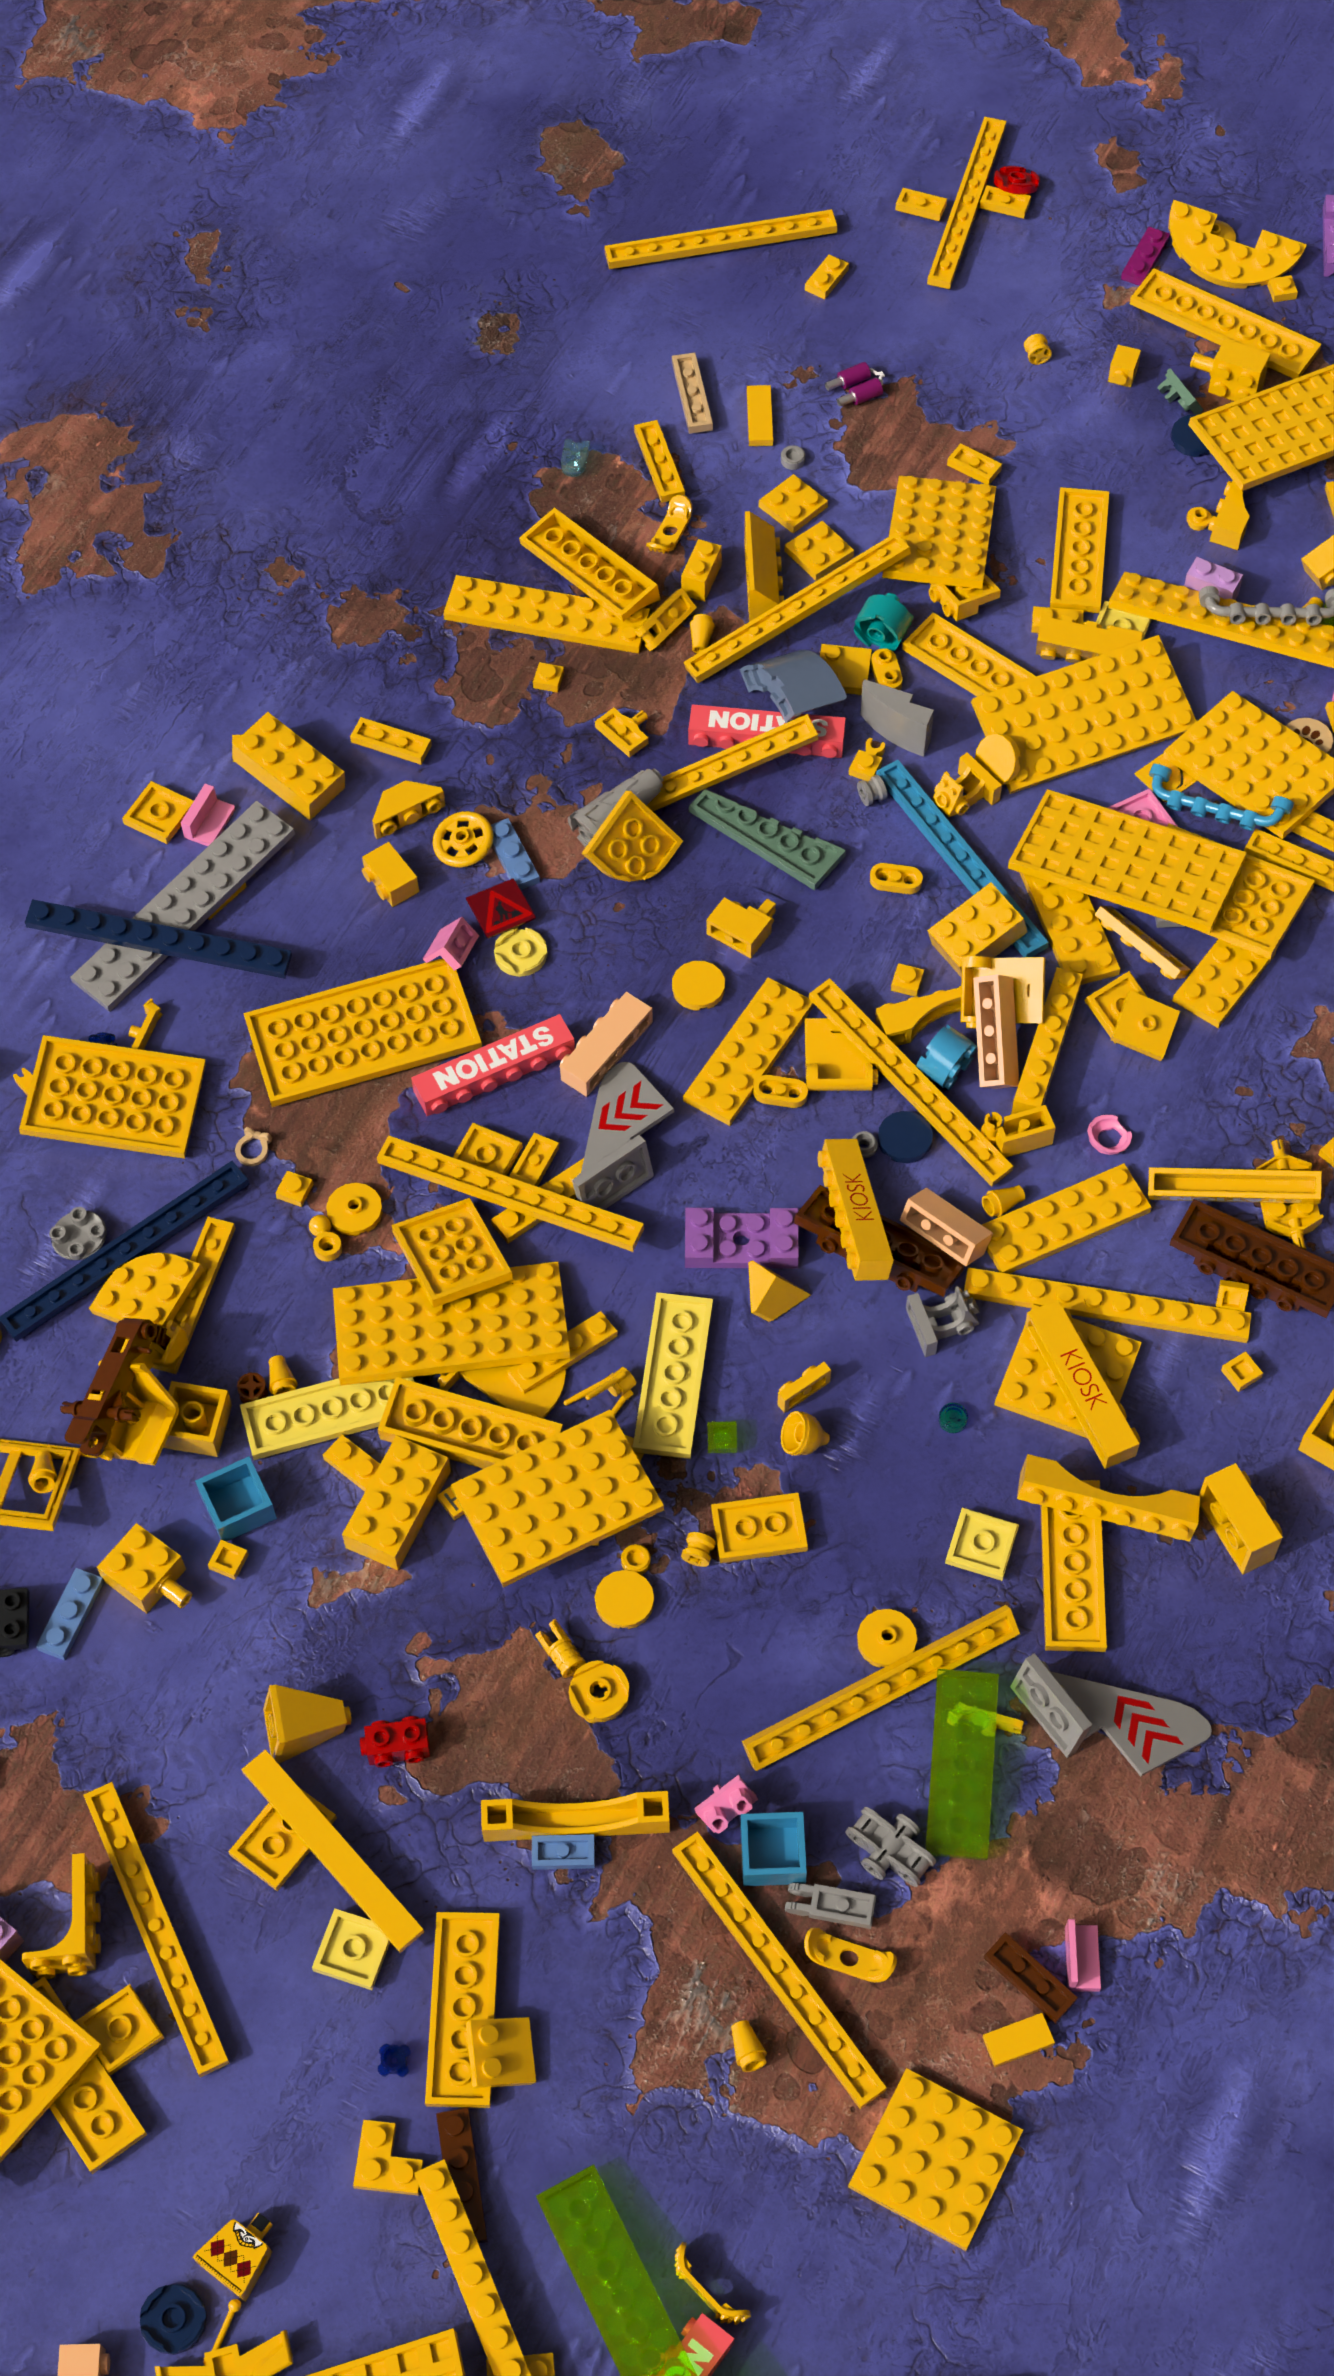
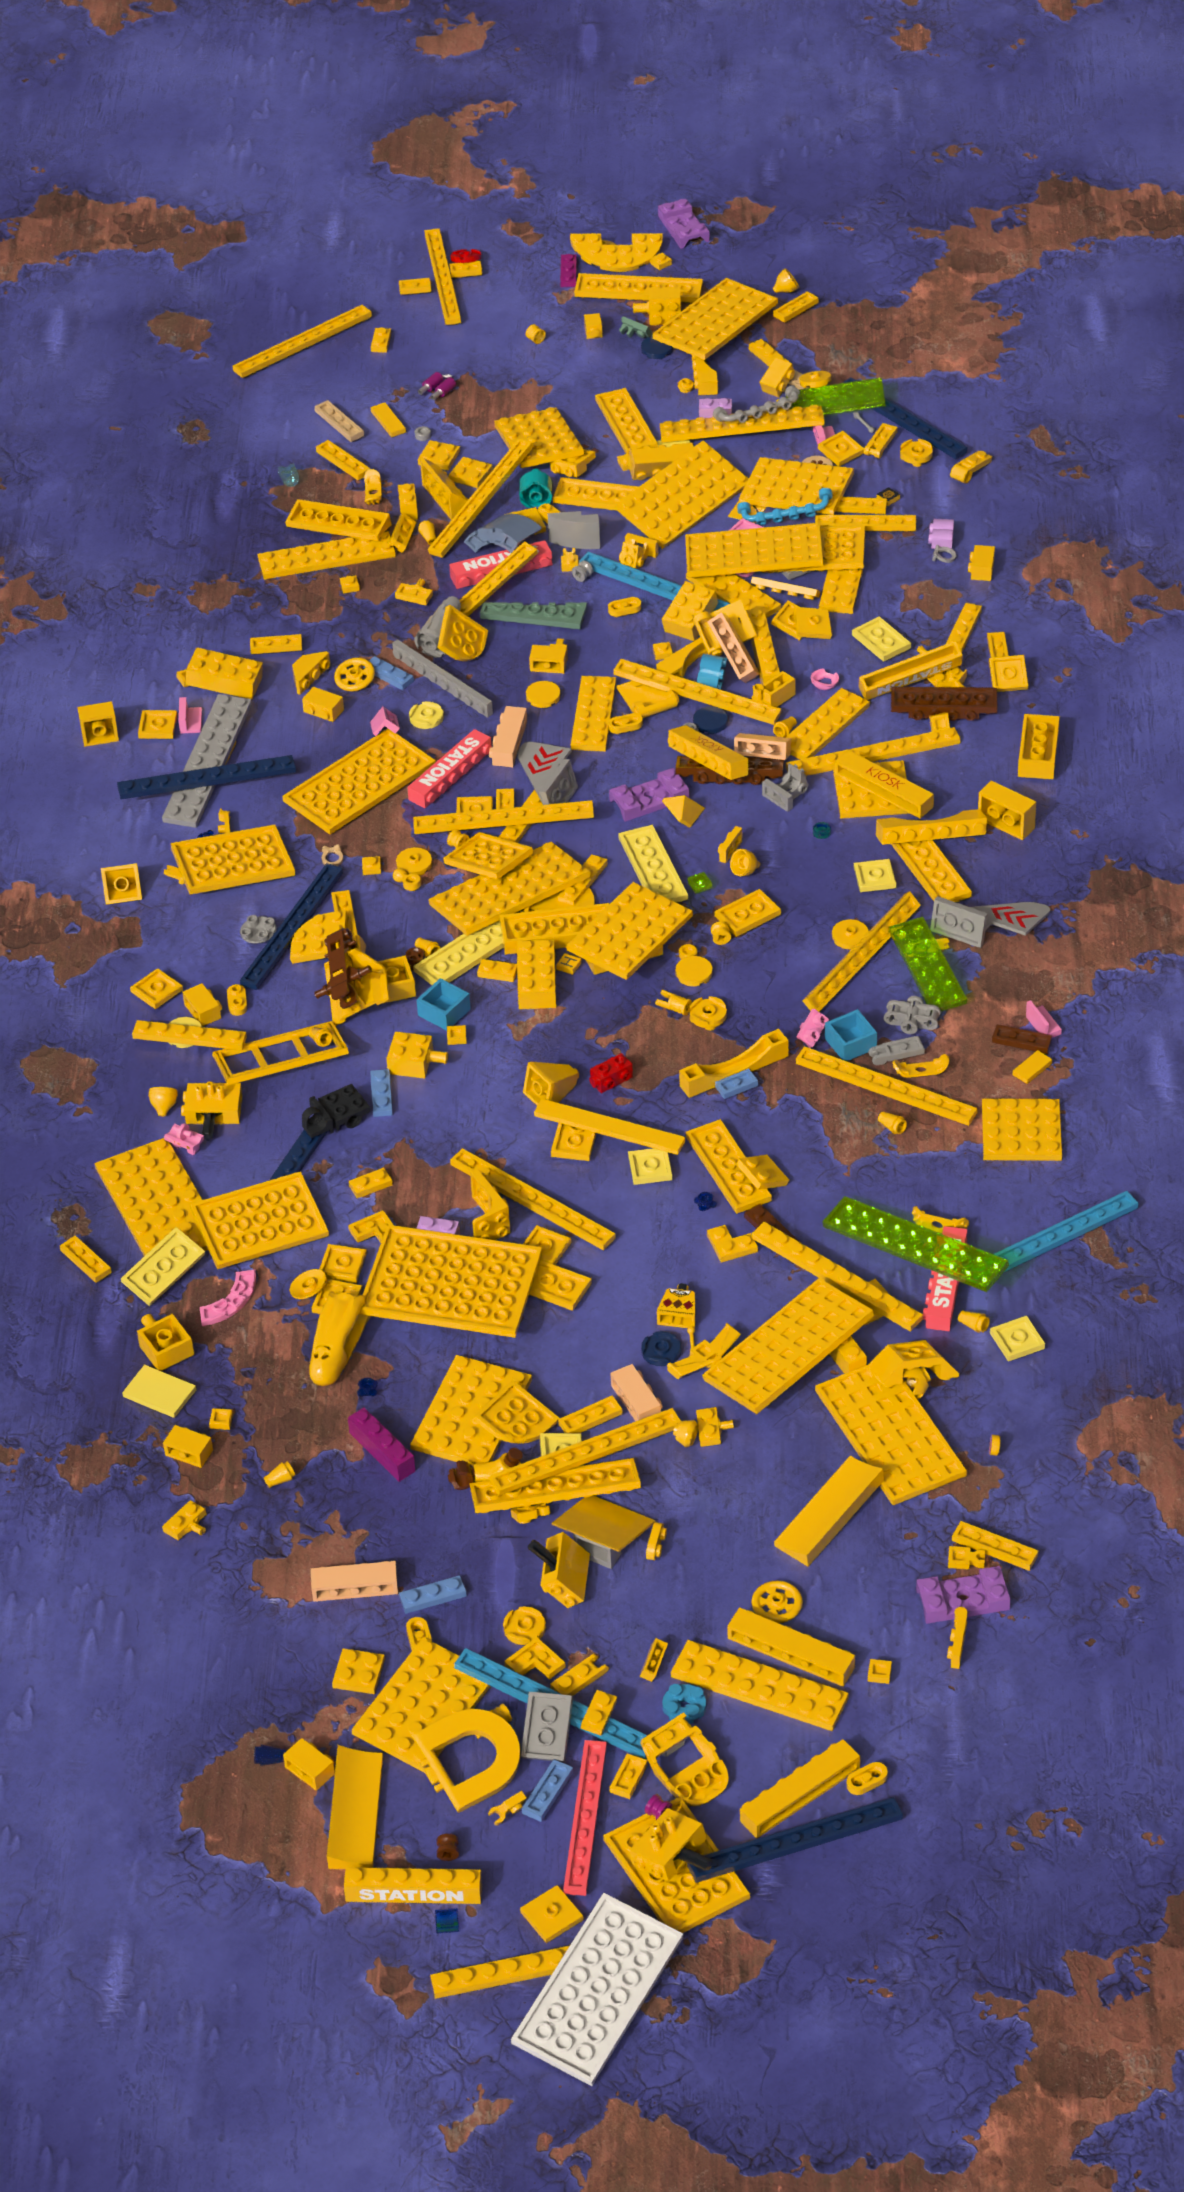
camera: 25 degrees left, 15 degrees down
dark red piece [466,878,536,939] -> none
yellow plant [563,1367,636,1417] -> none
yellow plate [947,443,1002,485] -> none
yellow tile [975,734,1021,785] -> none
yellow plate [1221,1351,1263,1392] -> none
none -> yellow brick [77,701,119,747]
none -> light grey plate [392,639,493,718]
none -> yellow wheel [447,829,469,848]
none -> light yellow plate [852,617,911,662]

